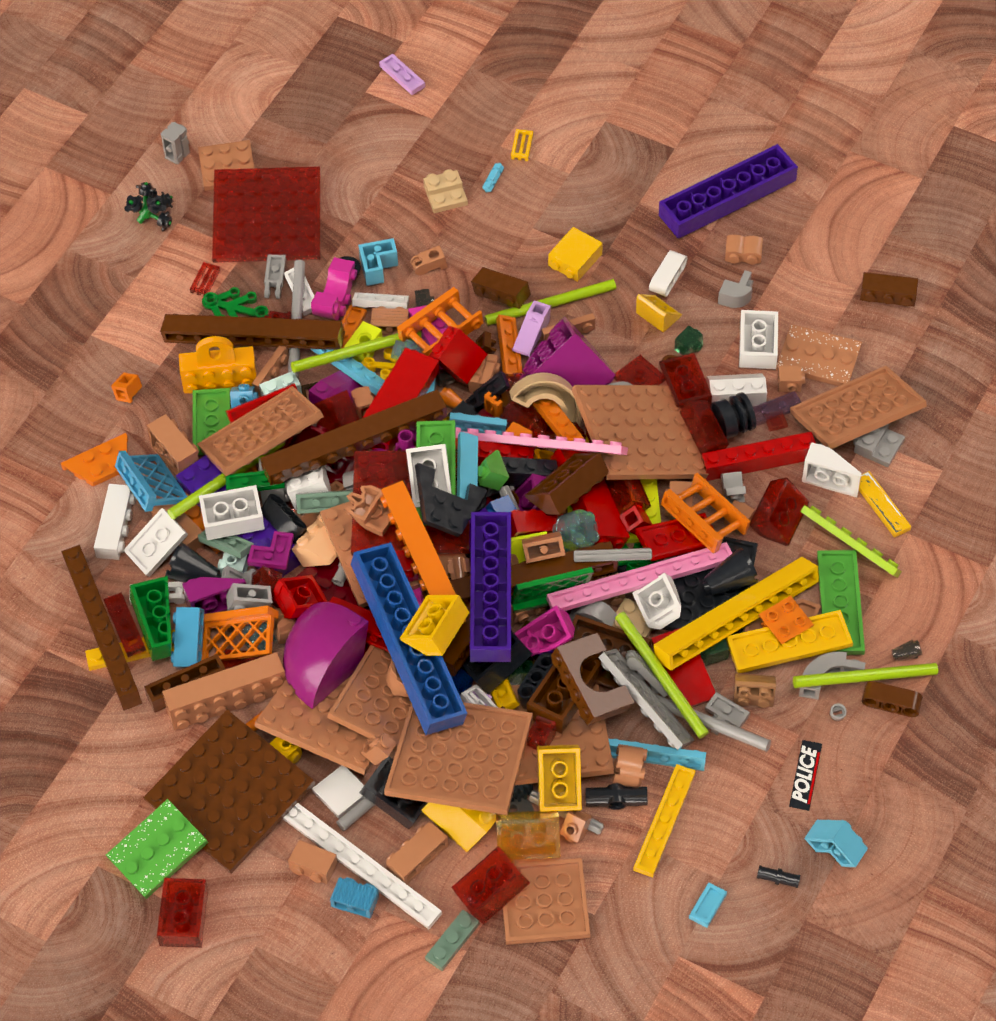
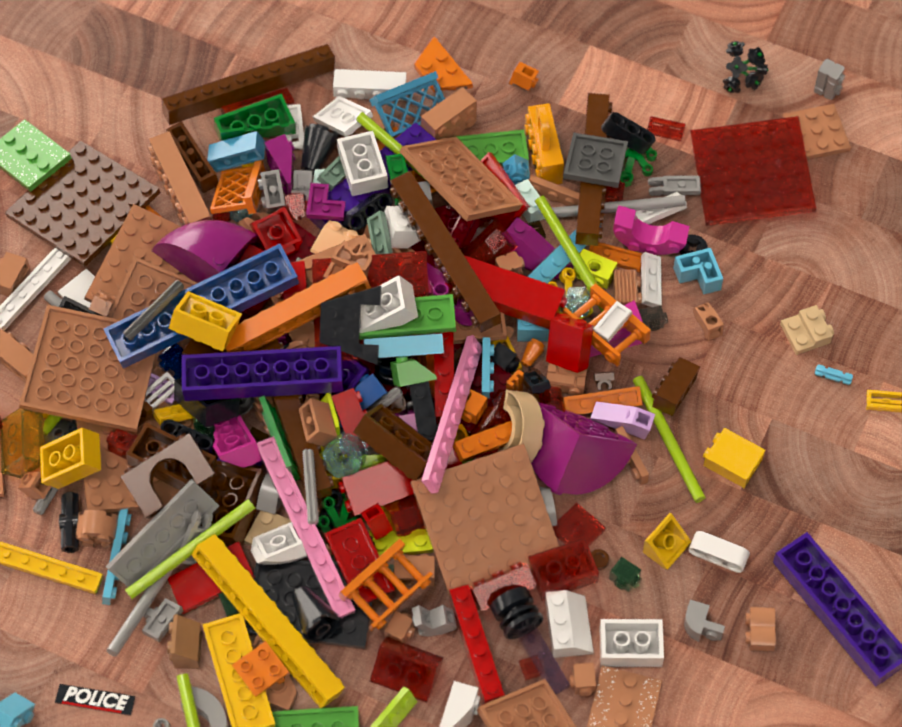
camera: 85 degrees right, 5 degrees up
none -> dark grey axle [123,280,184,341]
none -> dark grey plate [563,132,628,188]
none -> white tile [593,301,632,342]
none -> black beam [601,112,656,154]

